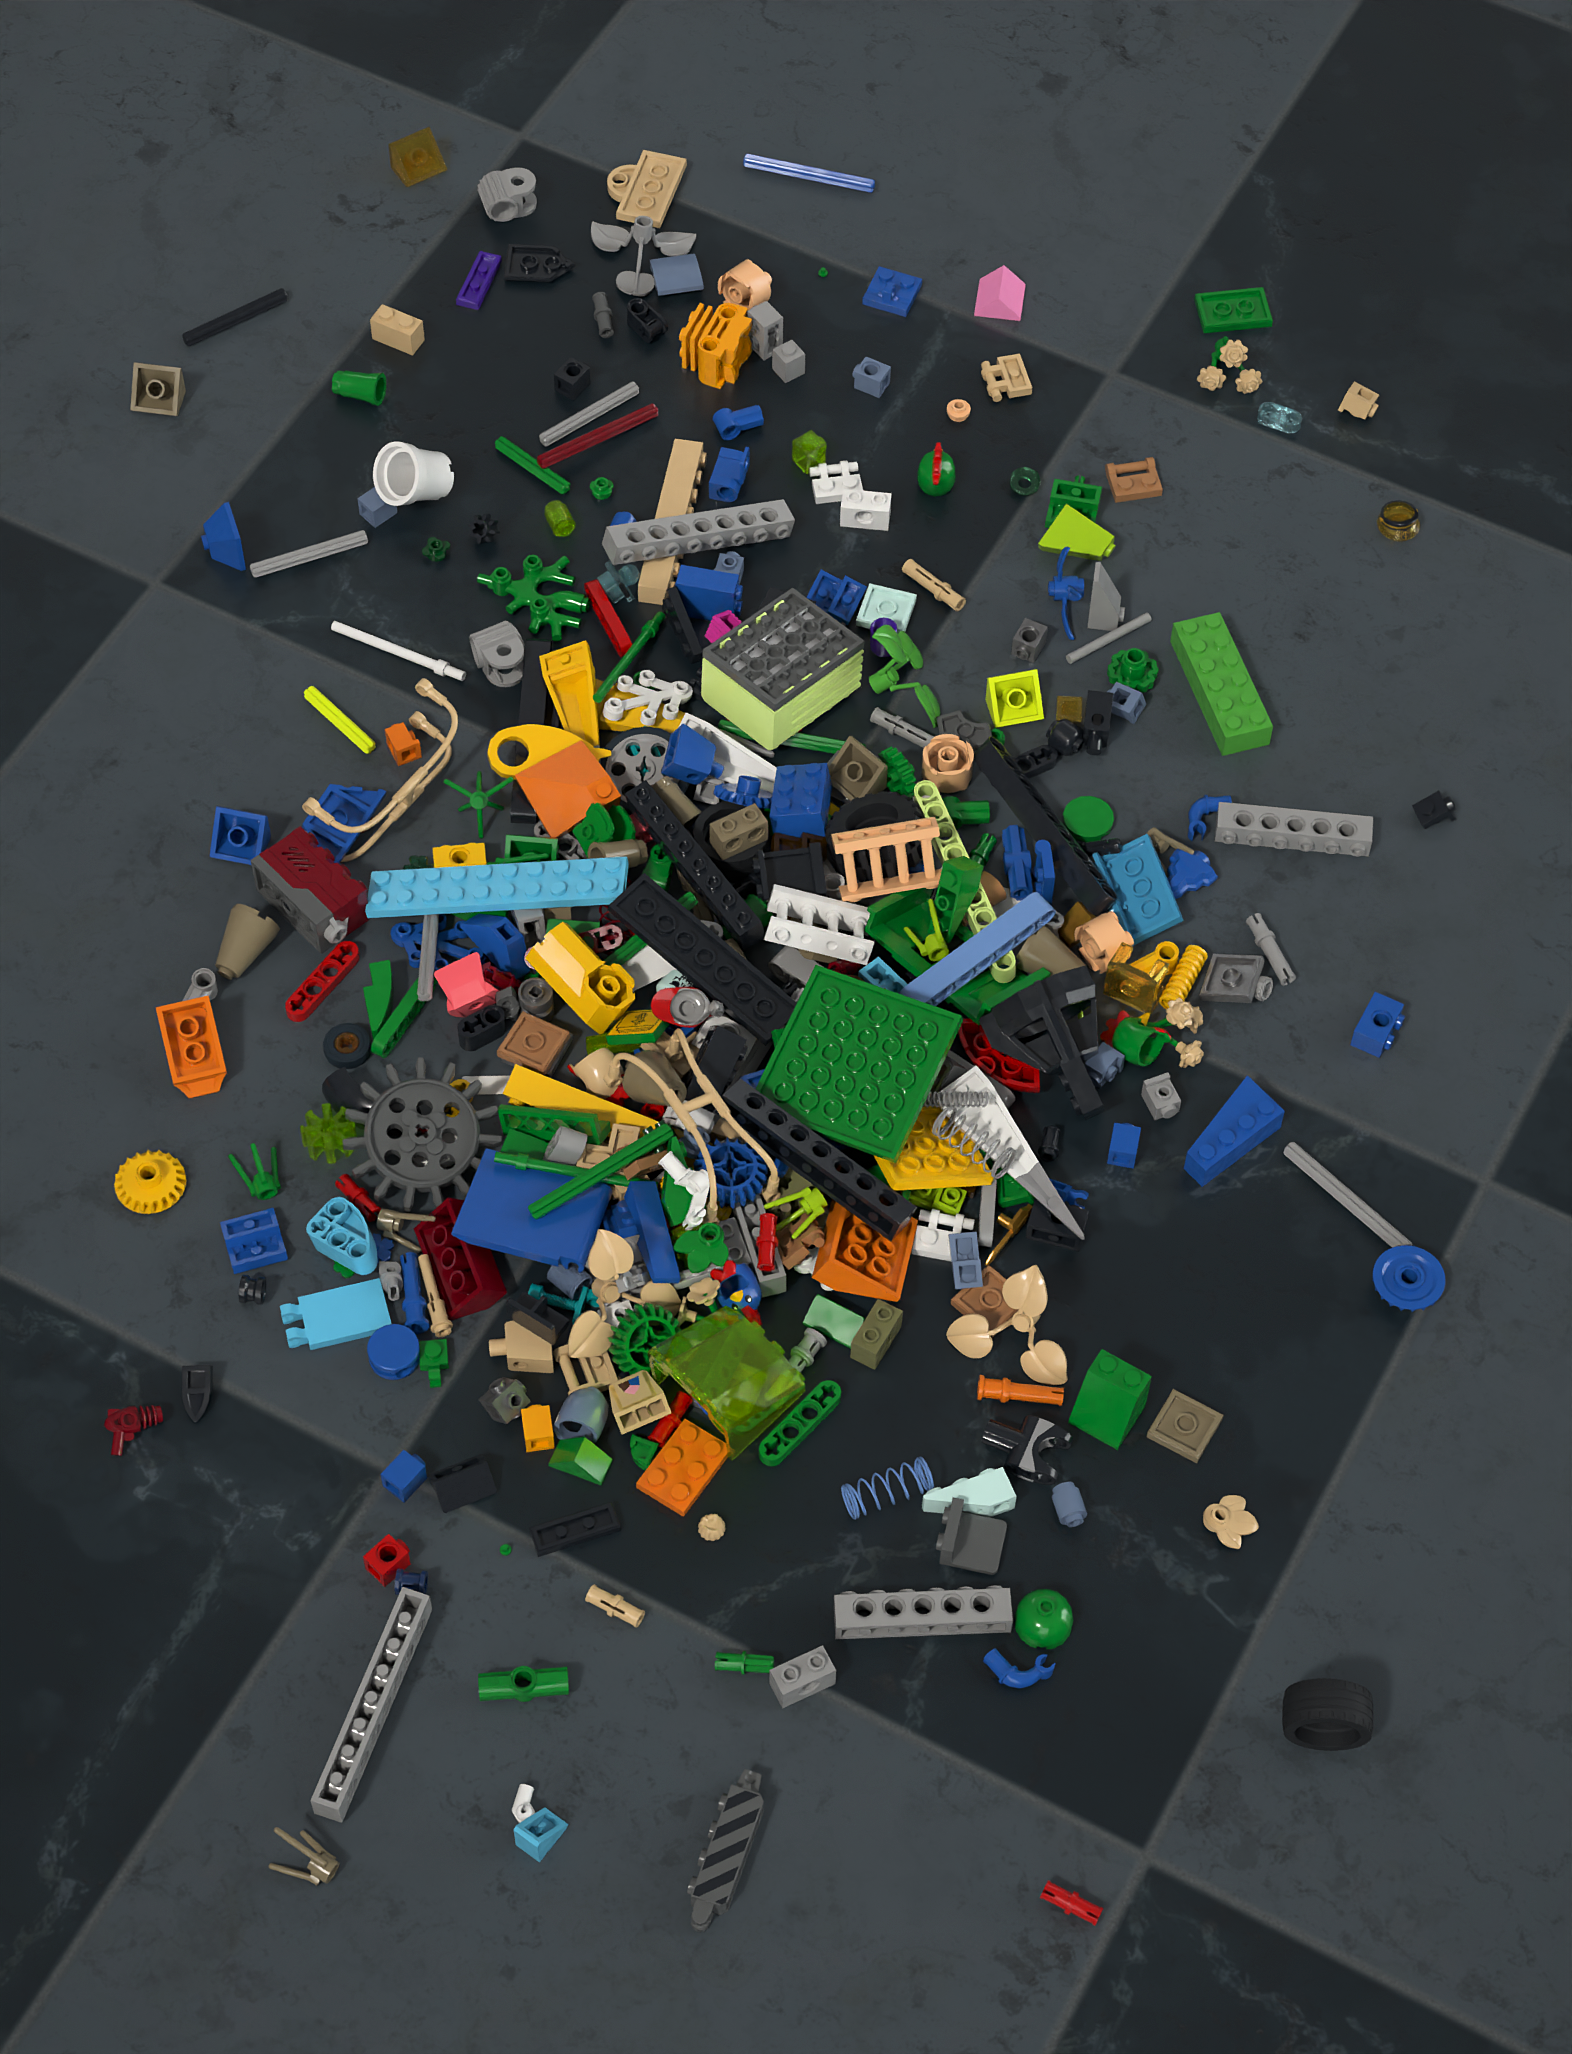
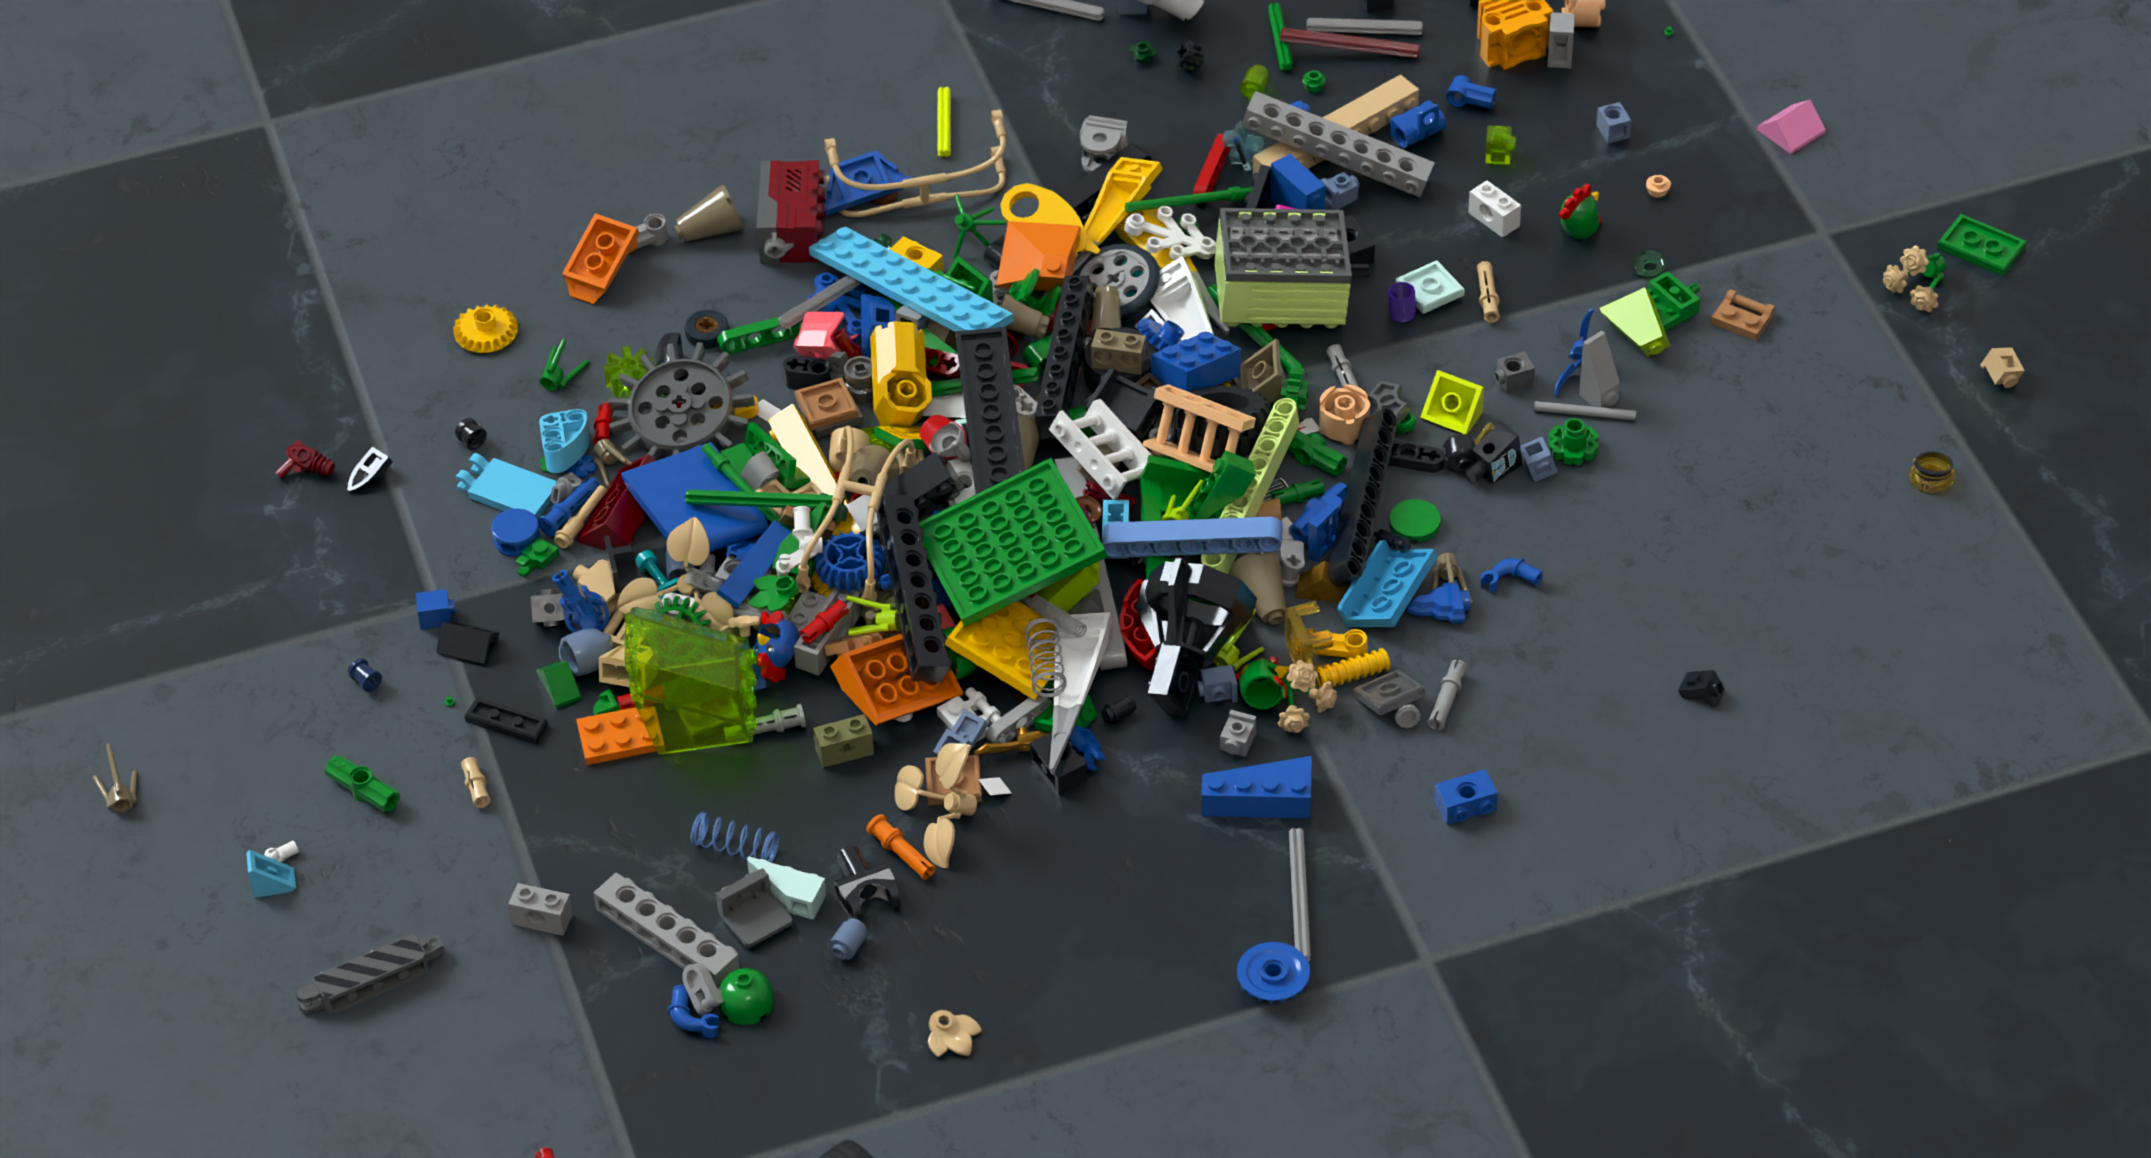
camera: 45 degrees right, 10 degrees down
blue slope [209,806,271,865] -> none
blue slope [220,1208,288,1274] -> none
red beam [285,941,360,1022] -> none
light grey brick [310,1587,432,1823] -> none
white bar [331,621,466,681] -> none
green slope [363,960,394,1040] -> none
red brick [363,1534,411,1587] -> none
orange brick [385,722,422,766] -> none
green plant [477,555,590,641] -> none
light orange brick [521,1405,555,1452] -> none
blue torso [661,724,724,785] -> none
sand blue wheel [678,1126,710,1159] -> none
tan piece [698,1514,726,1541] -> none
green axle [715,1651,775,1675] -> none
green beam [759,1380,841,1467] -> none
light grey brick [772,340,805,383] -> none
slope [803,1294,865,1349] -> none
blue slope [806,569,867,625] -> none
white plate [809,460,863,504] -> none
blue hinge [863,266,922,317] -> none
bright green plant [869,625,940,728] -> none
lime slope [909,1187,967,1216] -> none
tan plate [981,354,1032,402] -> none
green slope [1068,1349,1152,1450] -> none
light nougat brick [1074,911,1134,974] -> none
blue brick [1107,1123,1141,1169] -> none
dark tan tile [1146,1389,1224,1463] -> none
bright green brick [1170,612,1273,756] -> none
light grey brick [1215,802,1373,857] -> none
clear light blue beam [1257,402,1302,434] -> none
none -> blue pin [552,570,610,632]
none -> light grey plate [683,963,723,1016]

